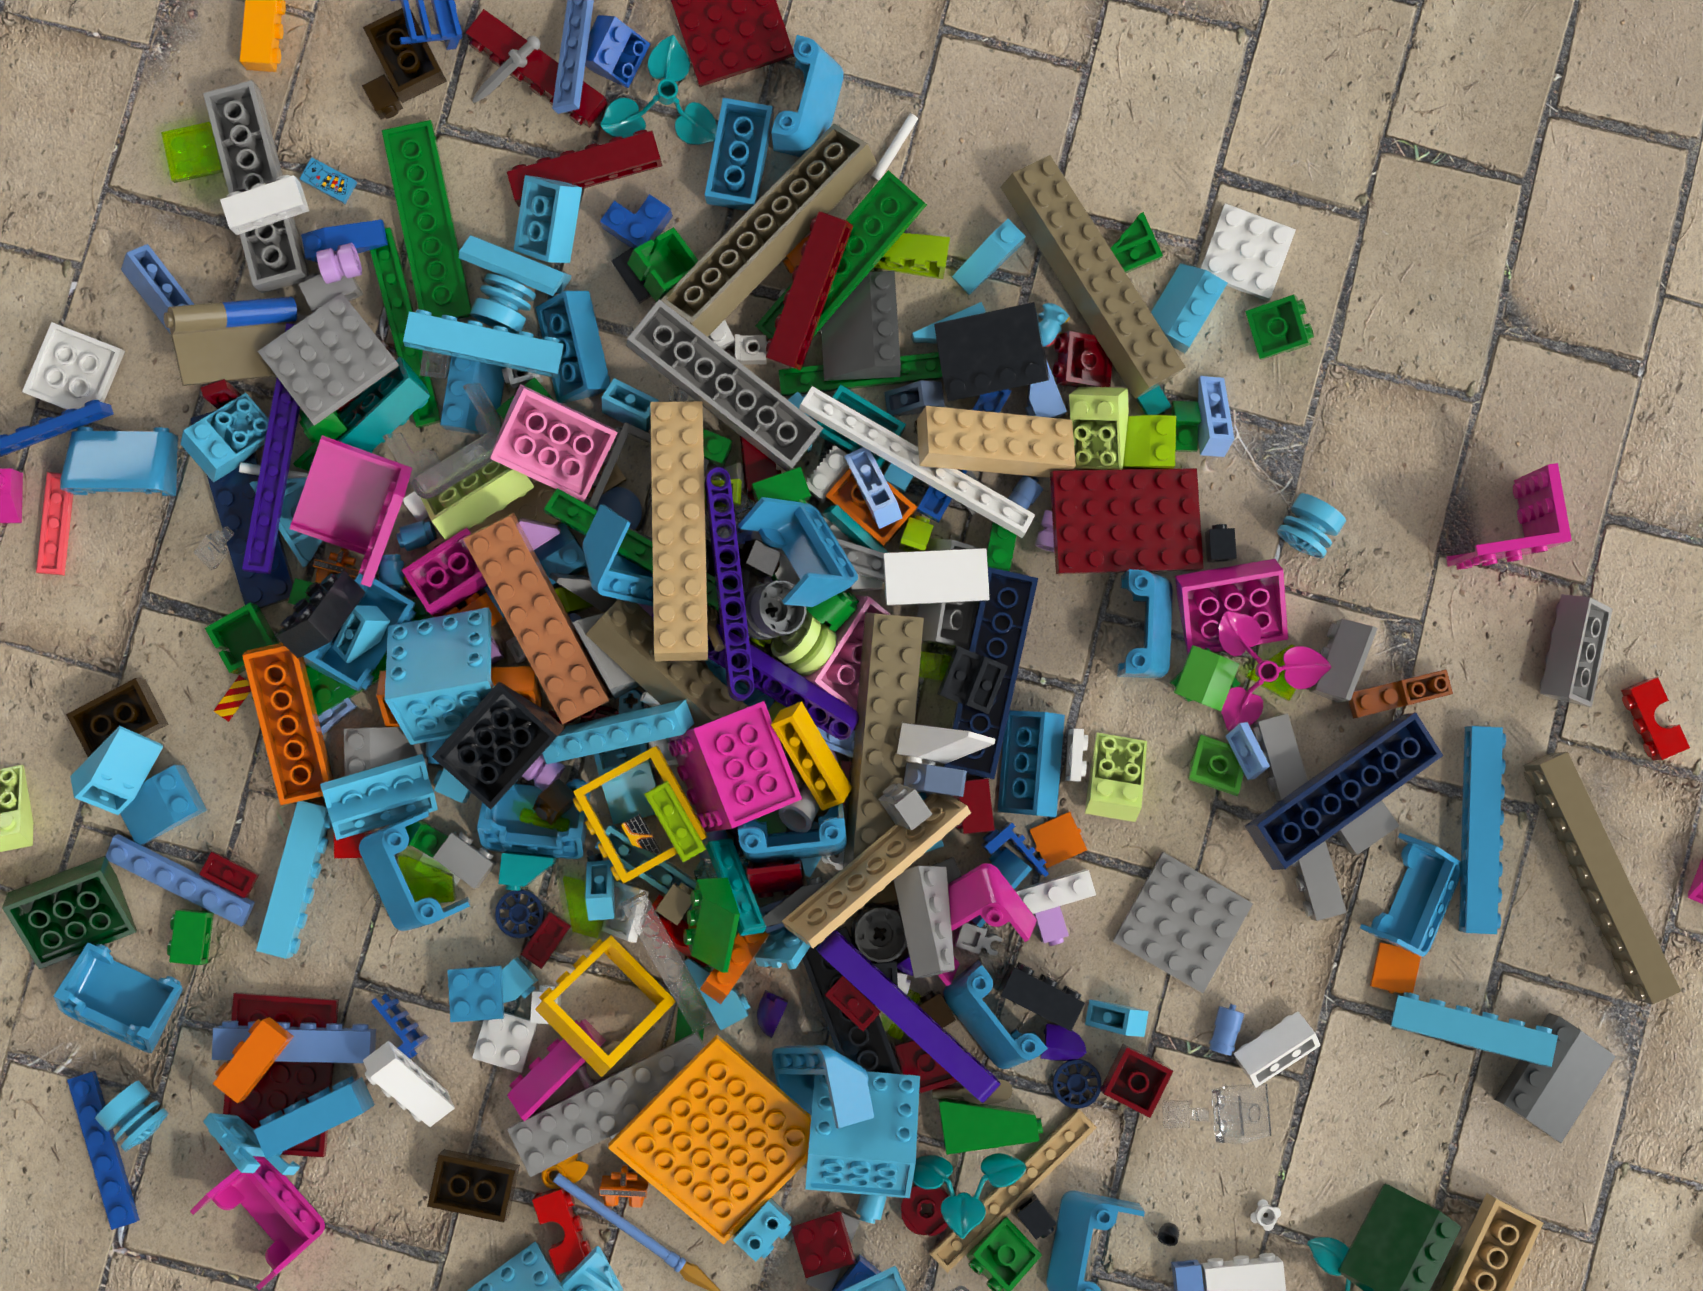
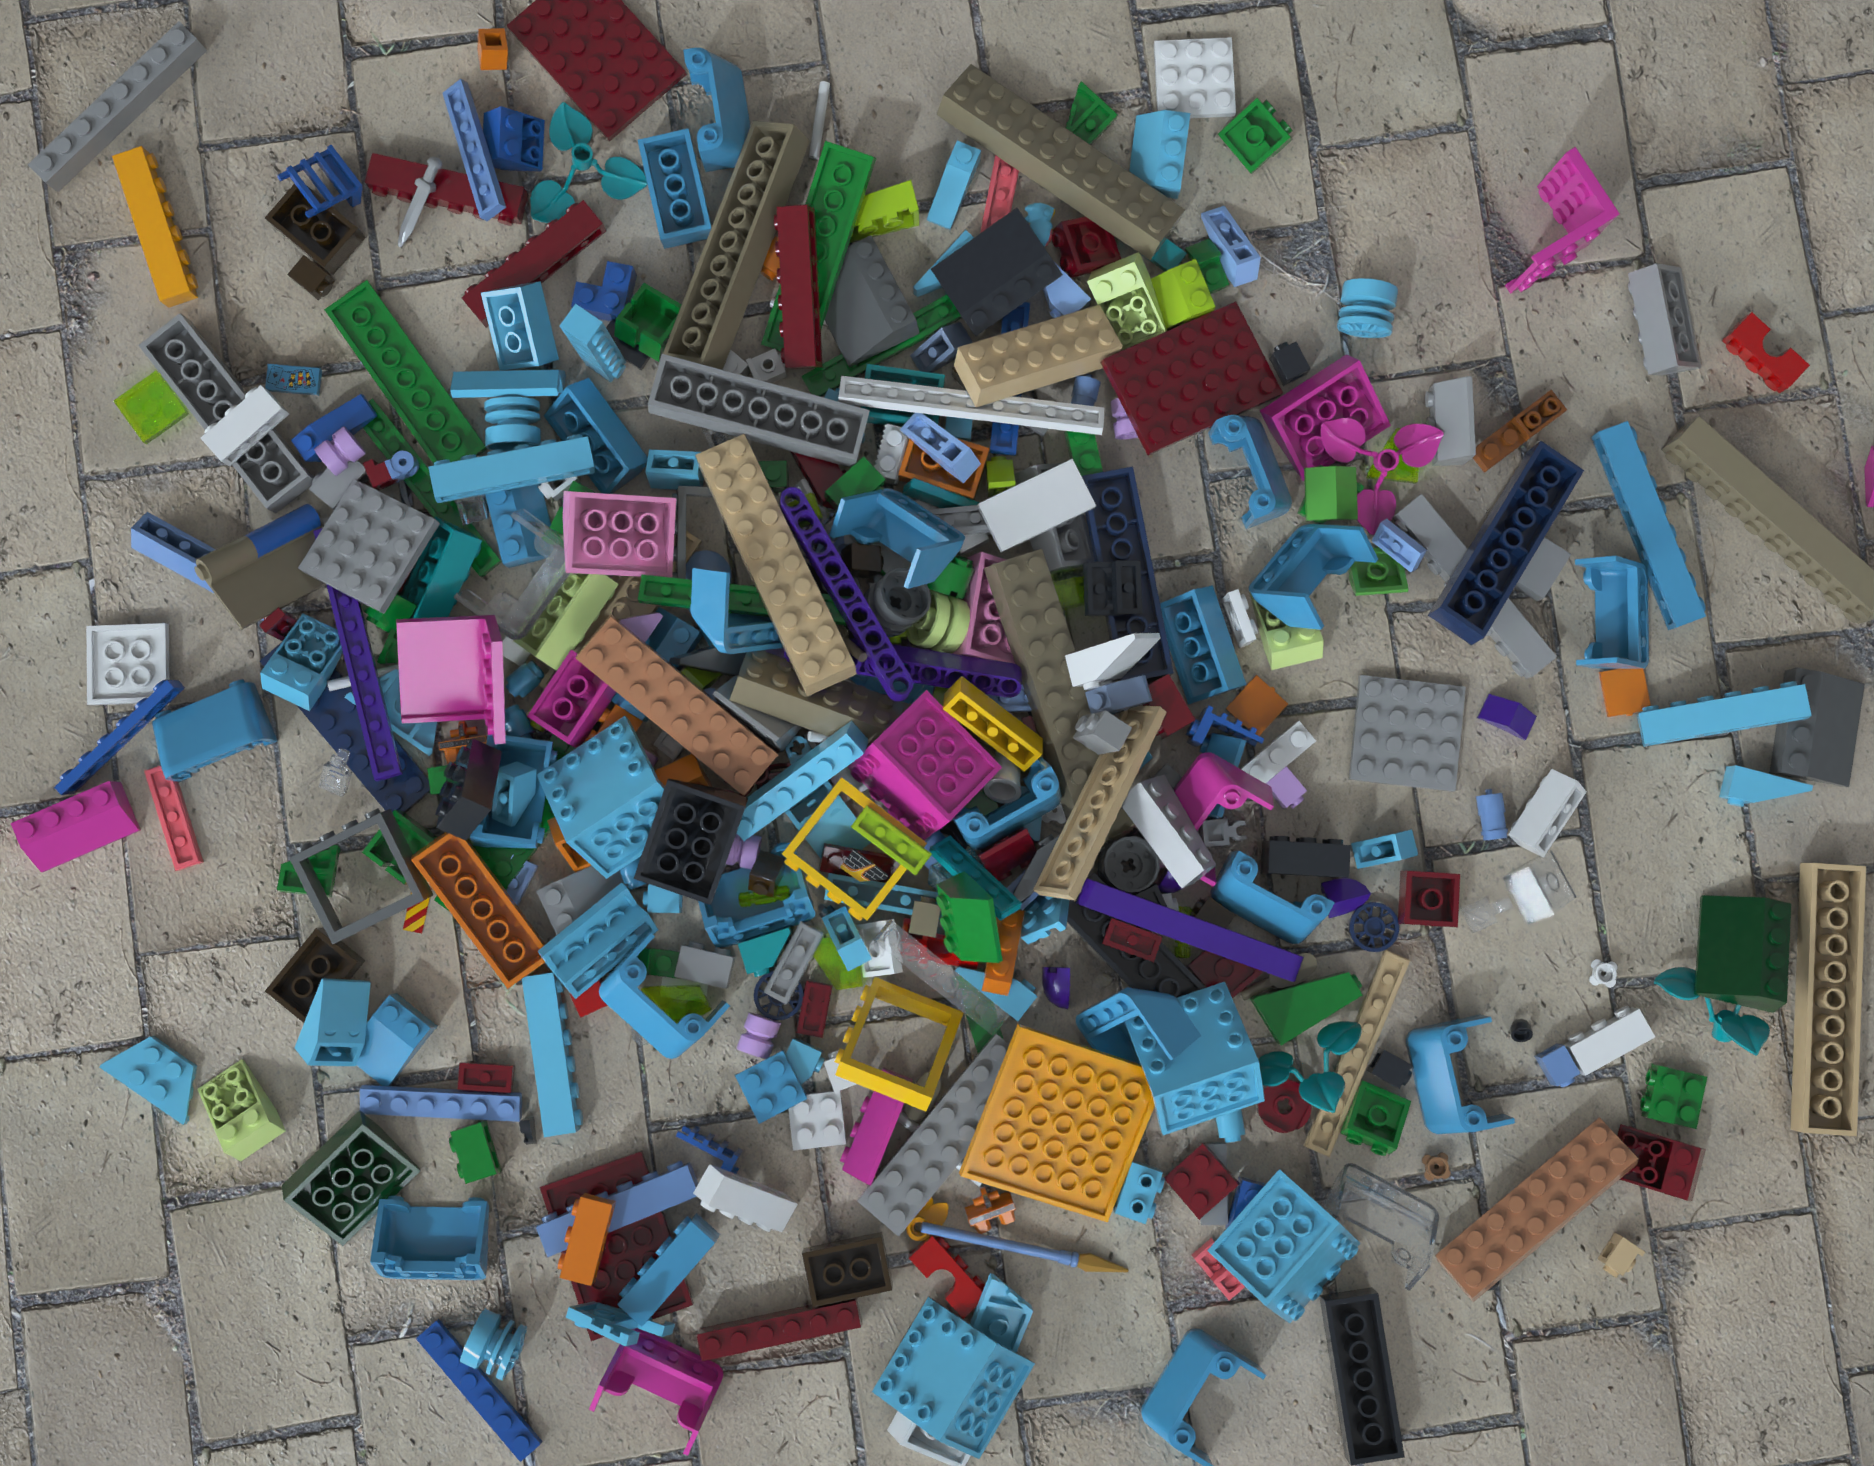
camera: 20 degrees left, 0 degrees up
none -> green wing [277,845,340,897]
none -> dark grey window [289,808,433,945]
none -> leg [363,450,419,491]
none -> black tile [519,1117,537,1145]
none -> medium azure brick [560,303,626,382]
none -> dark red brick [696,1298,862,1361]
none -> lavender wheel [737,1012,781,1059]
none -> light grey tile [764,921,825,1005]
none -> dark red plate [819,843,900,885]
none -> coral tile [980,155,1019,233]
none -> dark azure windscreen [1249,524,1378,630]
none -> dark purple slope [1477,694,1537,740]
none -> medium azure slope [1719,765,1813,807]

